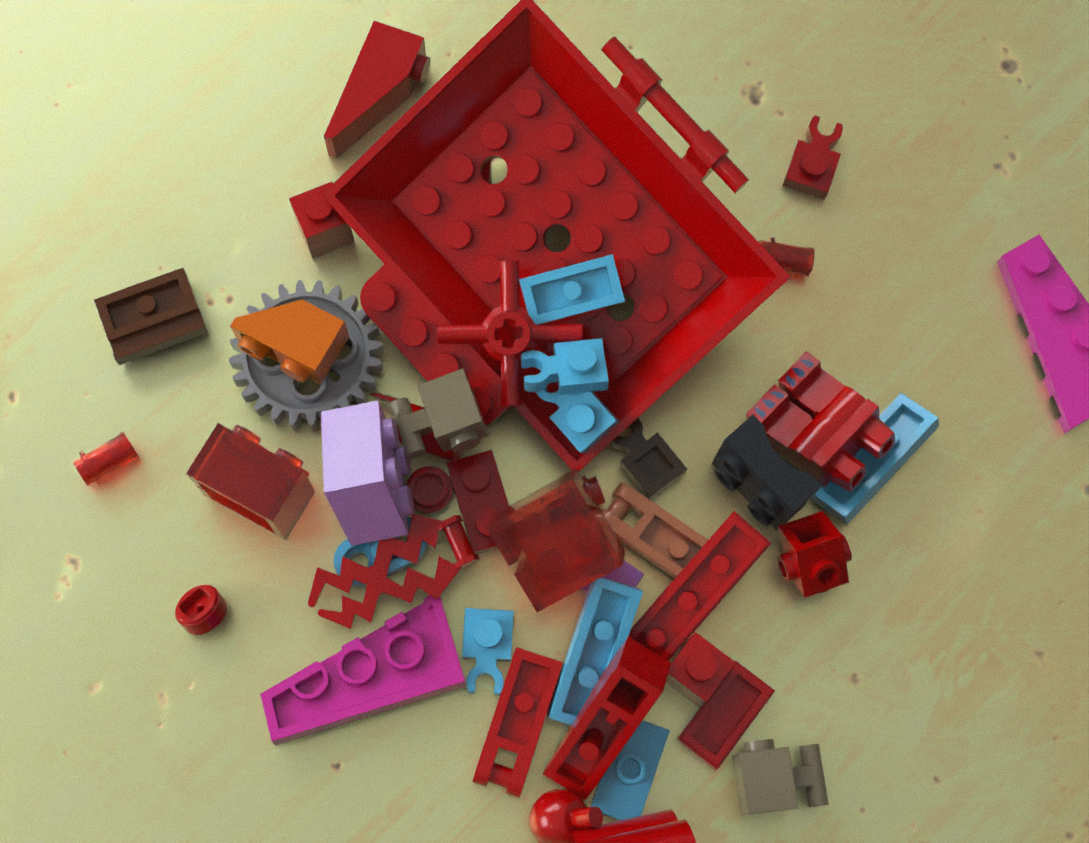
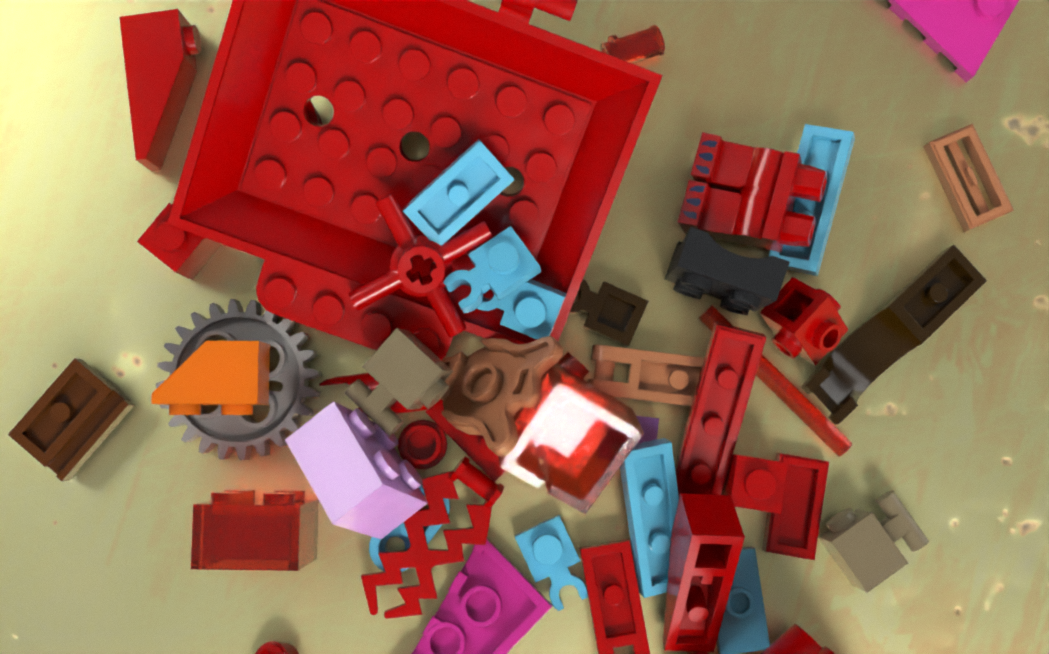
camera: 25 degrees left, 10 degrees up
clear red pin [73,432,139,486] -> none
none -> nougat tile [441,336,563,457]
none -> clear red bar [698,305,853,457]
none -> dark brown piece [801,245,987,425]
none -> nougat tile [923,123,1014,232]

